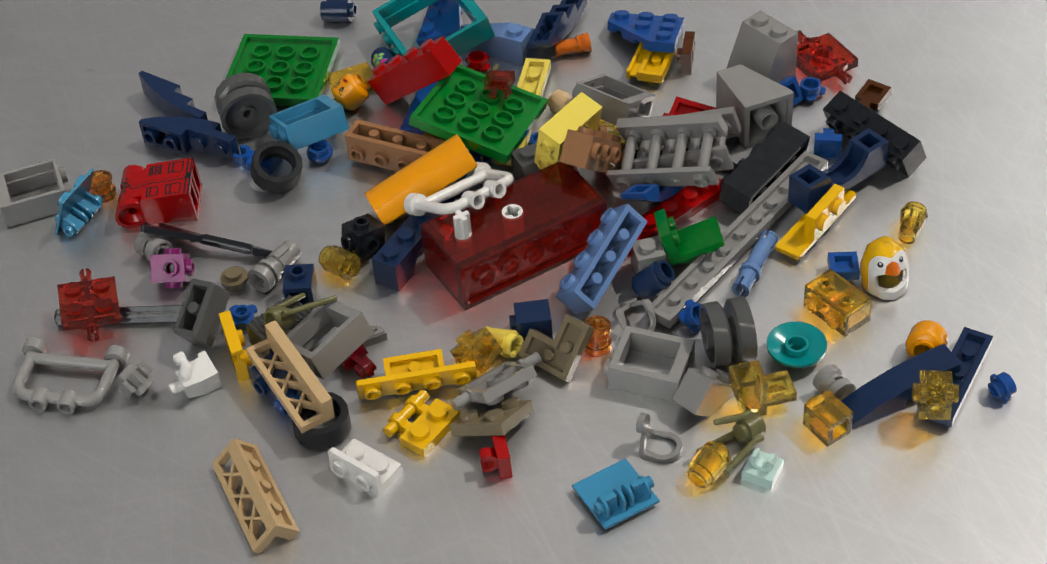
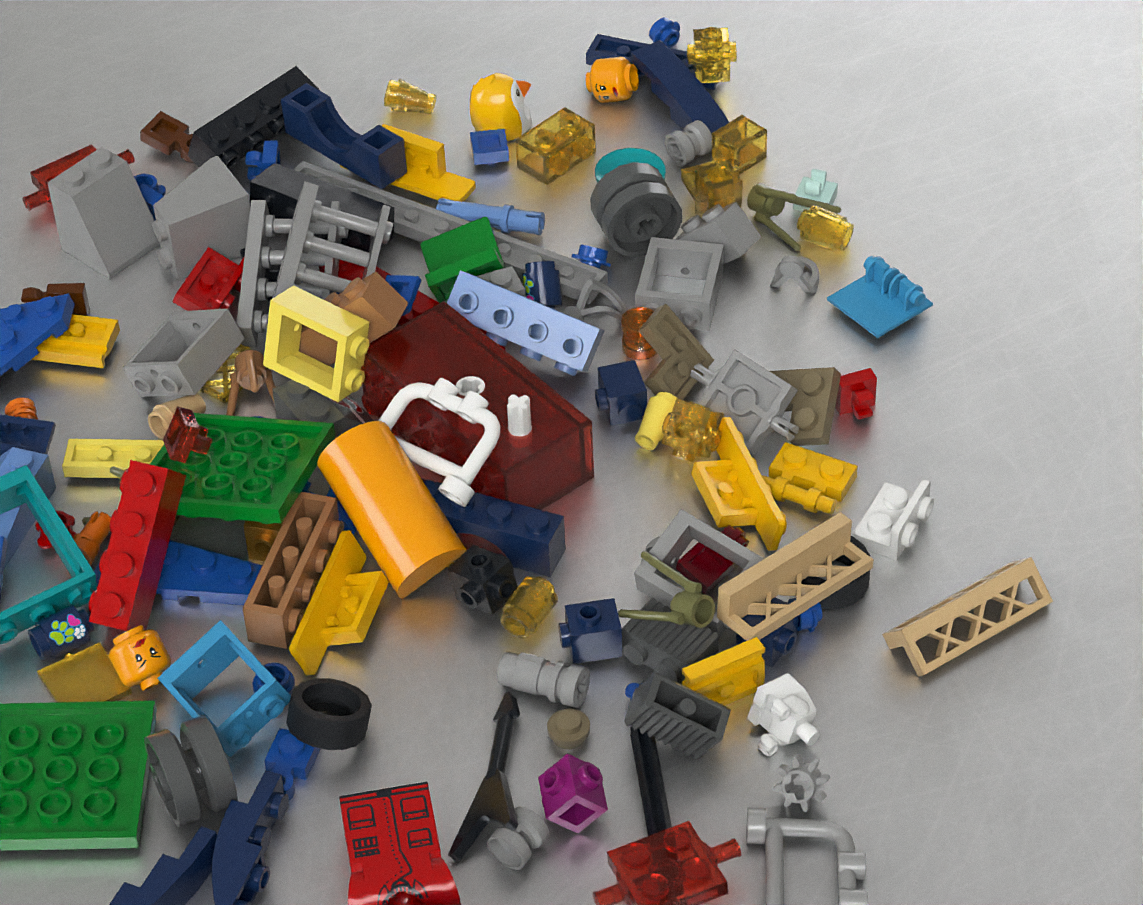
camera: 100 degrees left, 0 degrees up
none -> yellow bracket [289,530,389,676]

